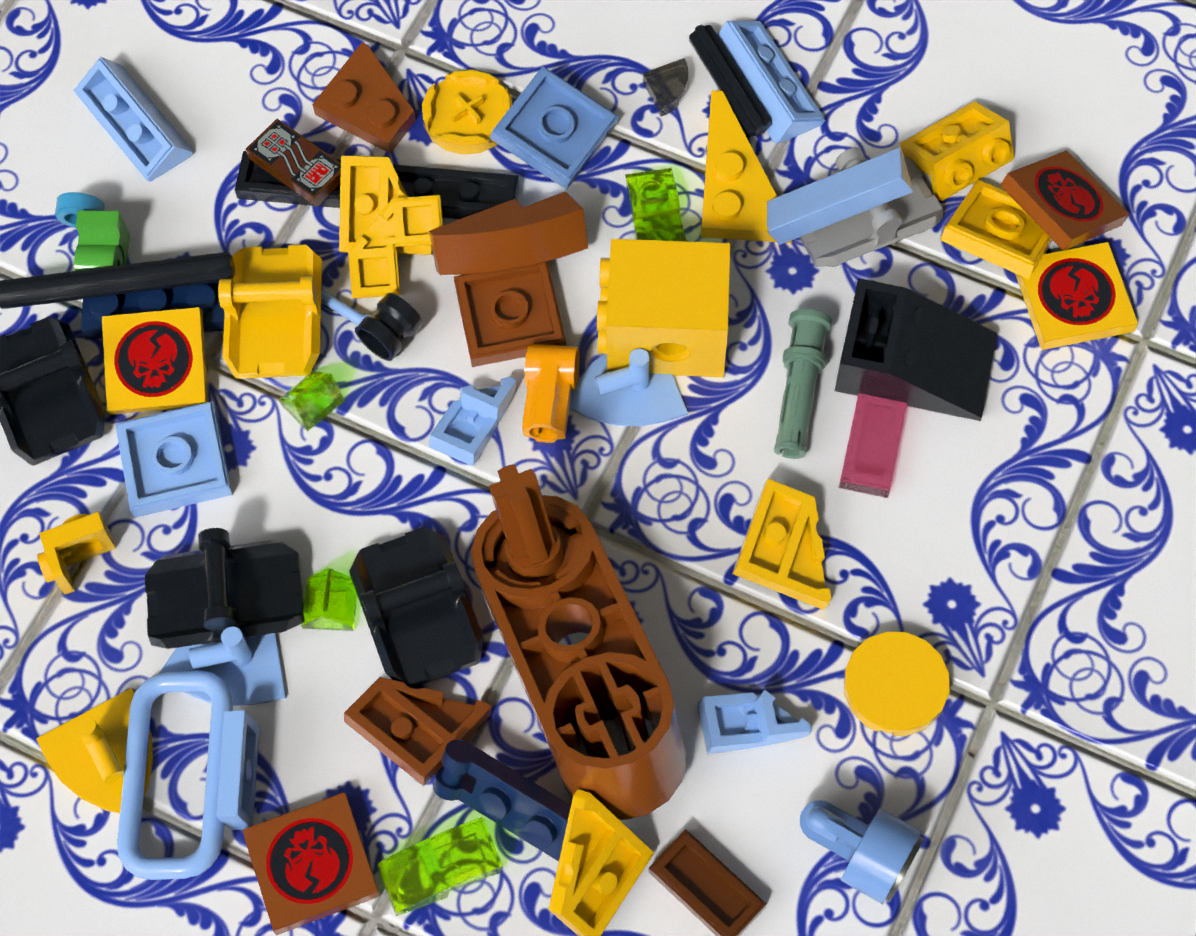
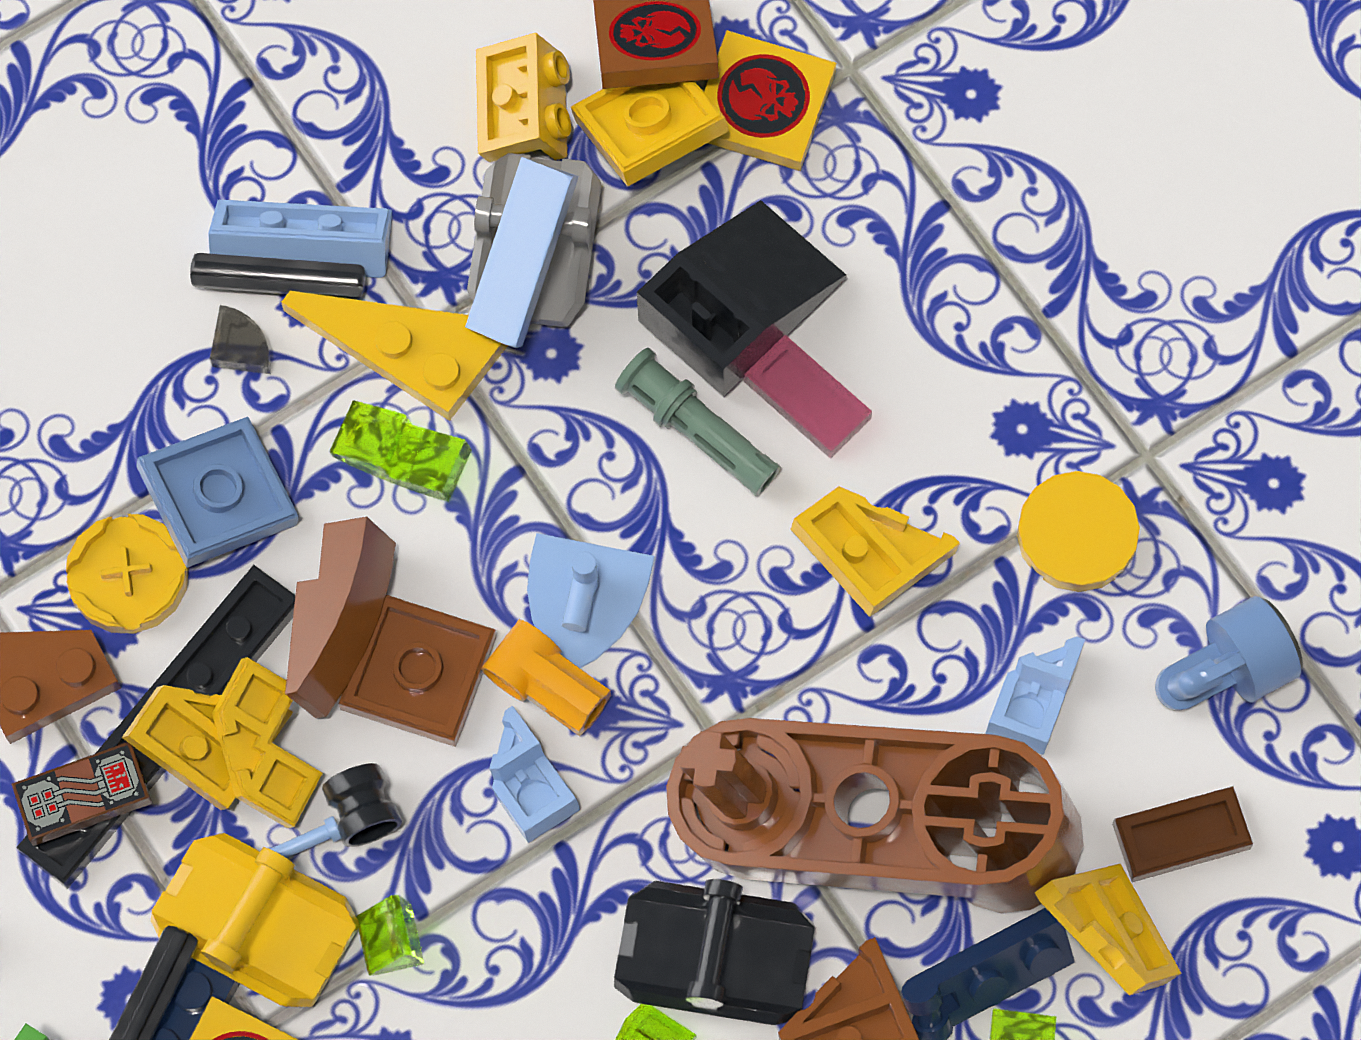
camera: 60 degrees left, 5 degrees up
yellow brick [597,239,730,378] -> none

